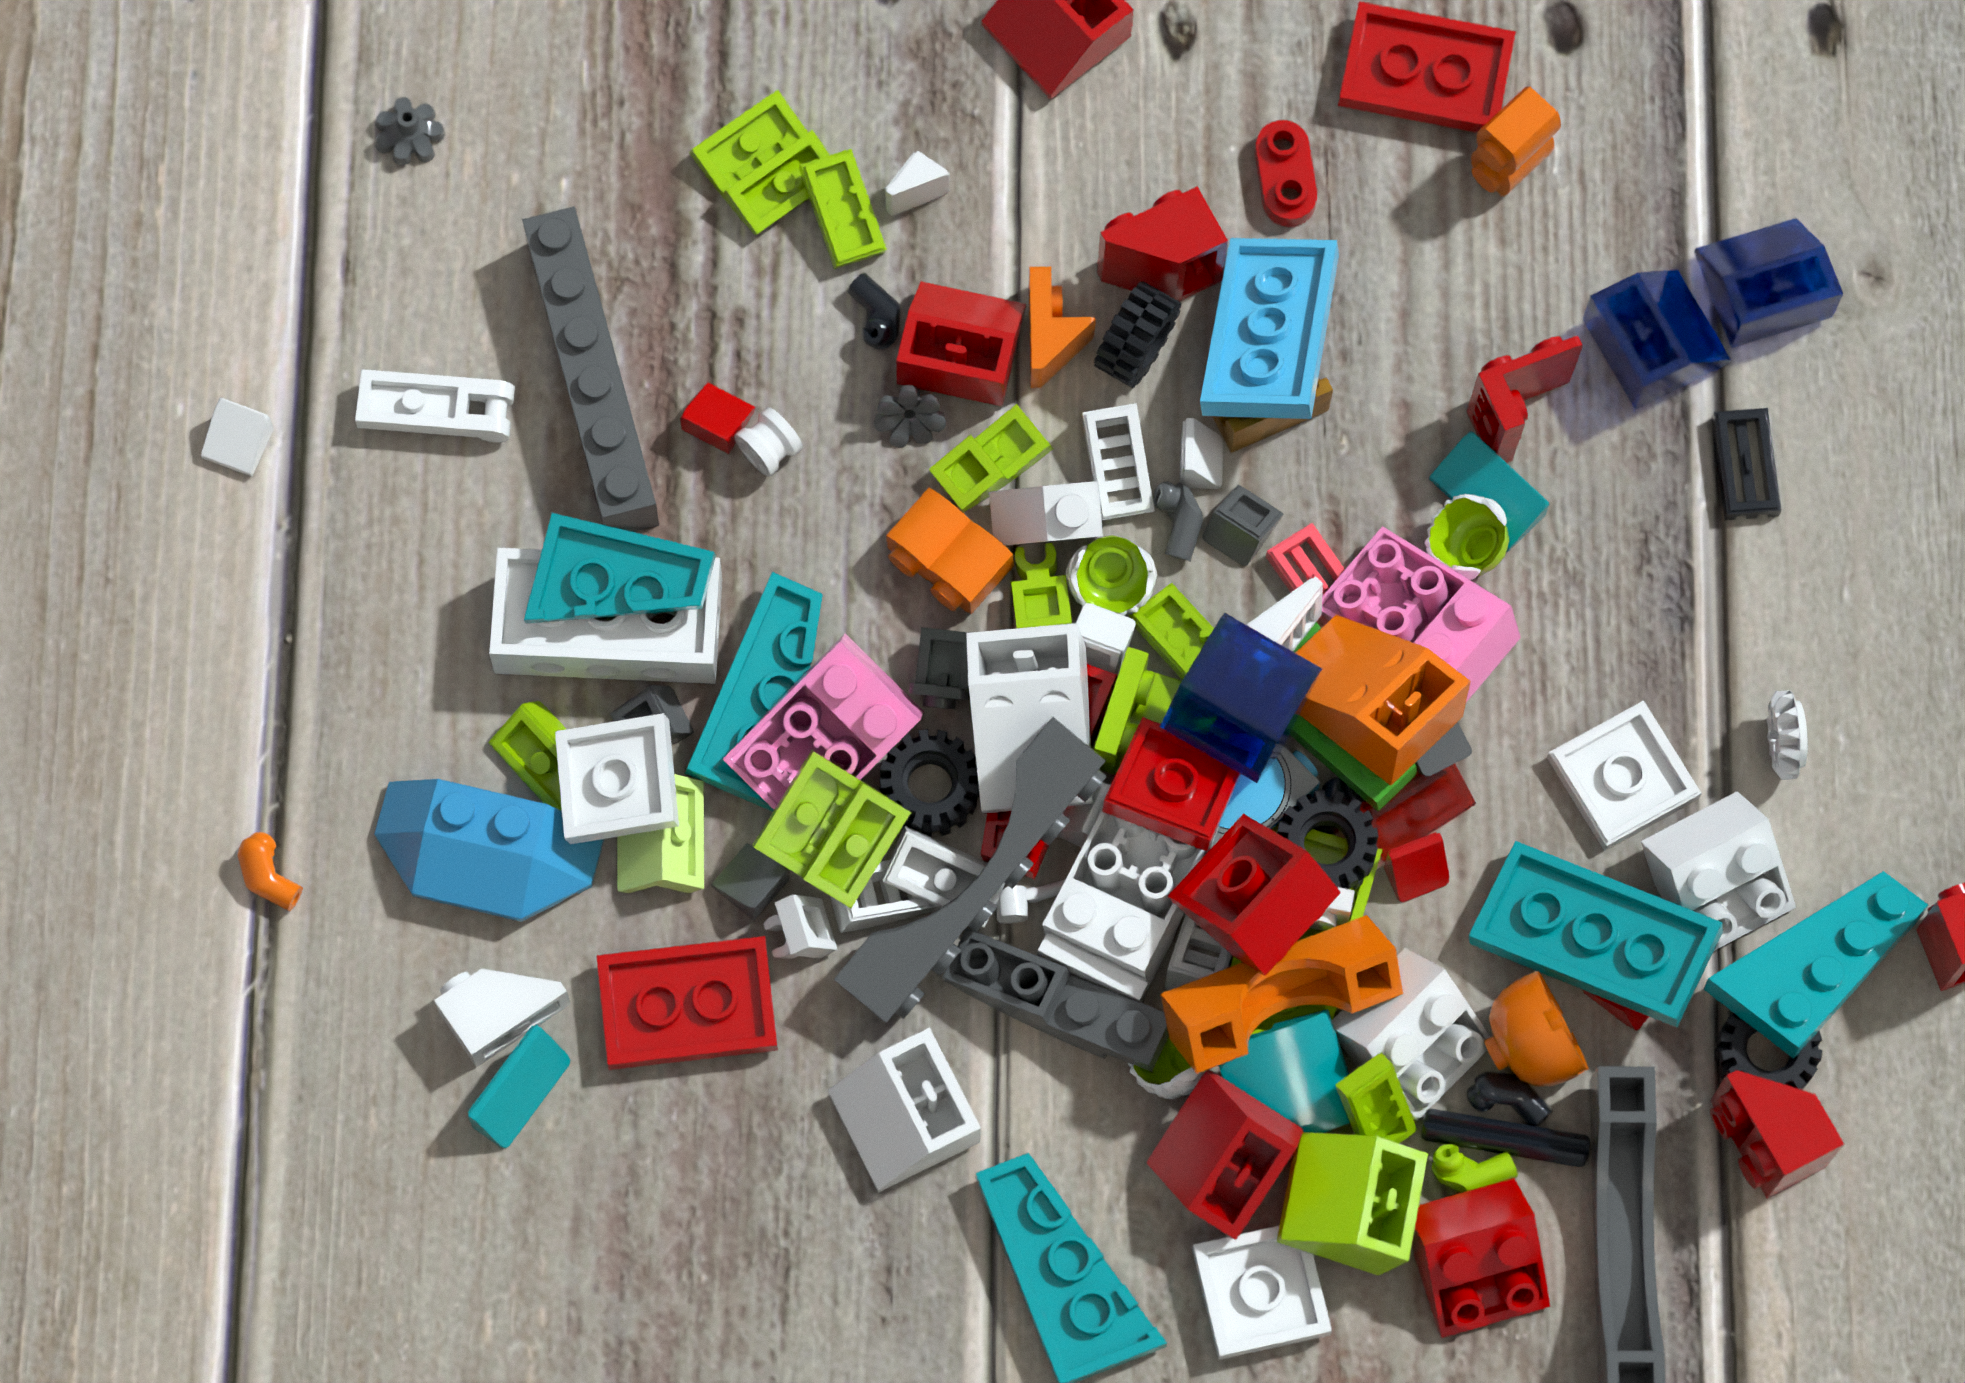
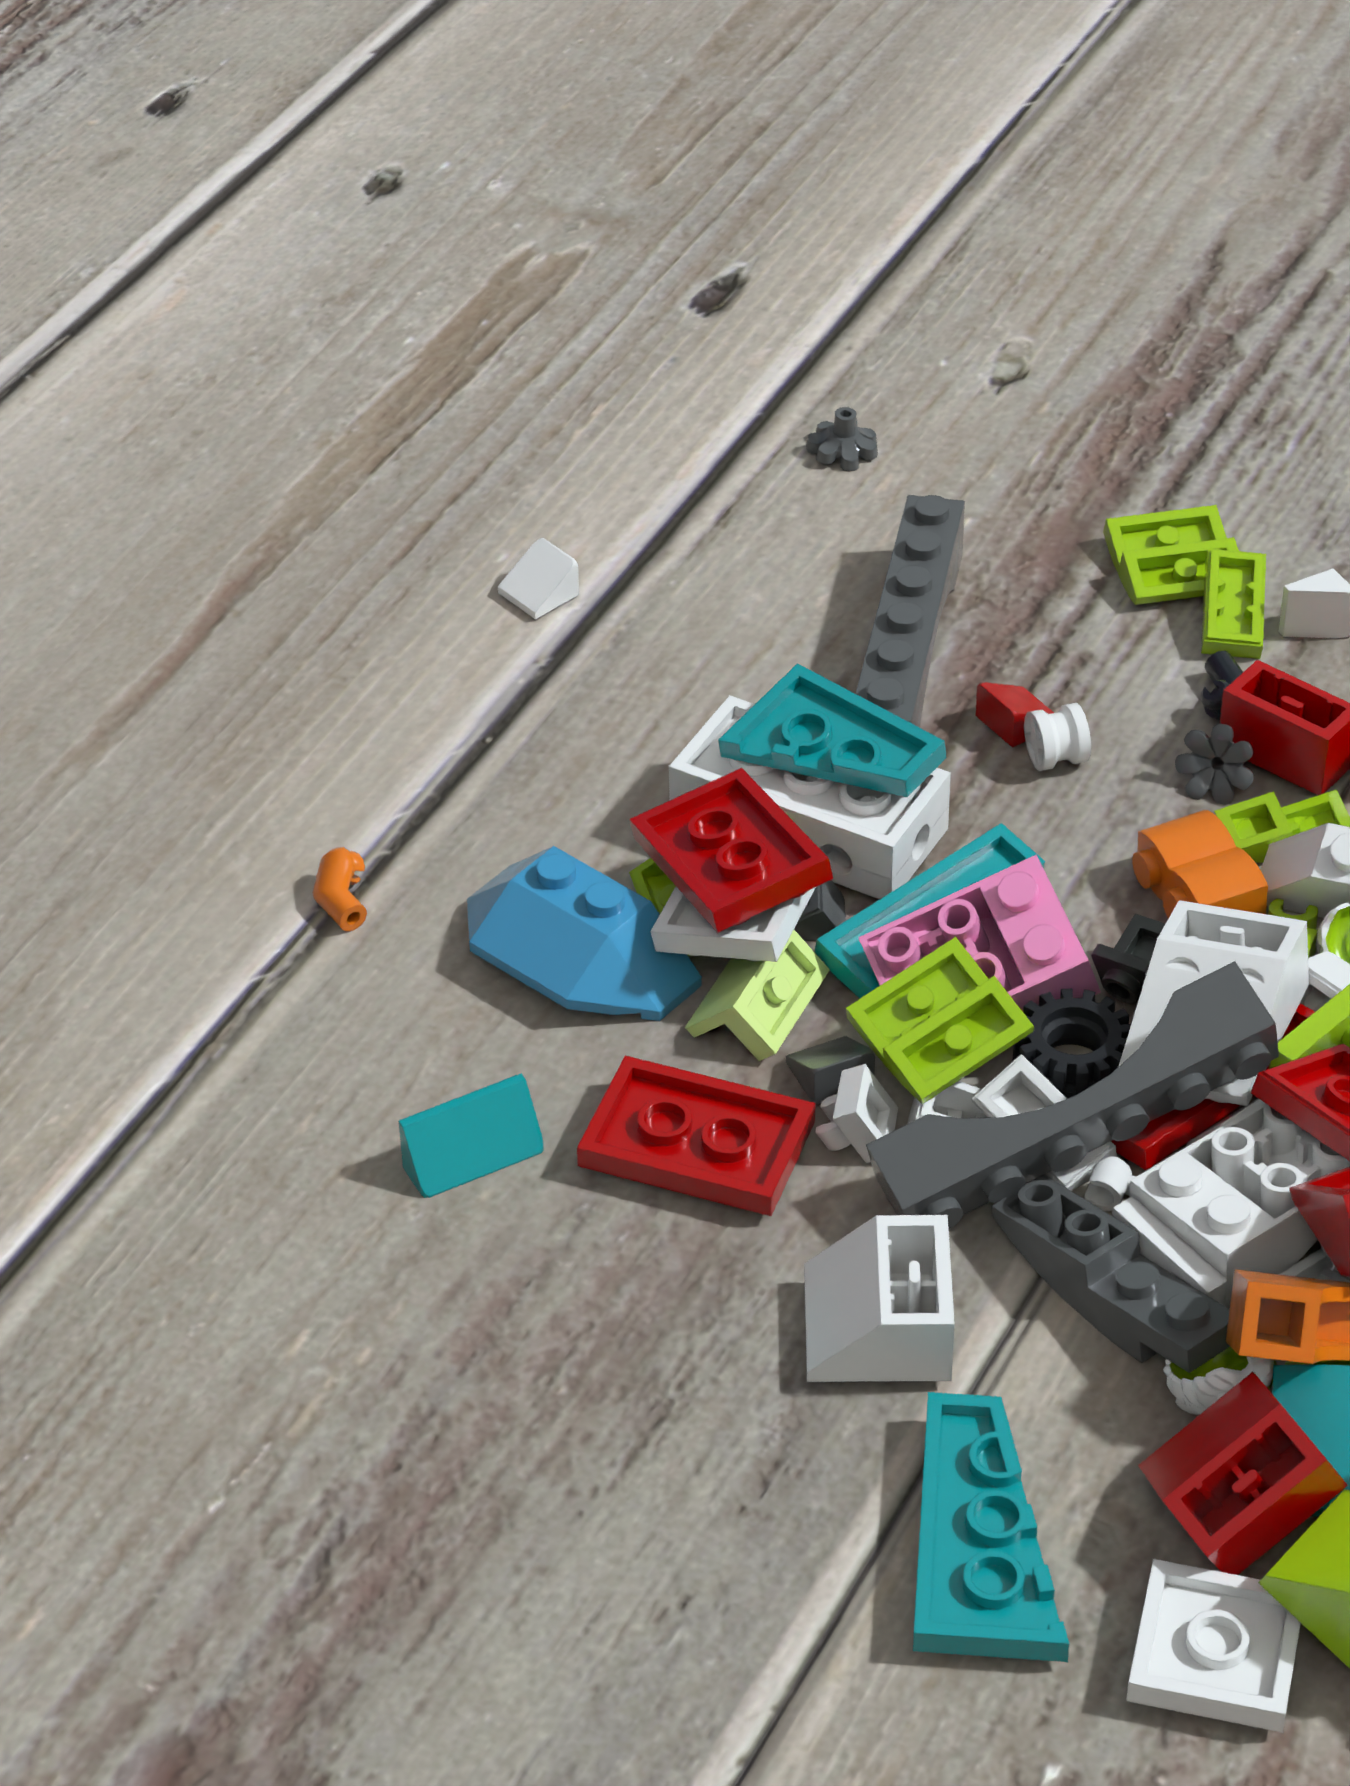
camera: 30 degrees right, 30 degrees down
white plate [355,369,515,442] -> none
white slope [434,969,571,1068] -> none
none -> red plate [629,768,834,933]

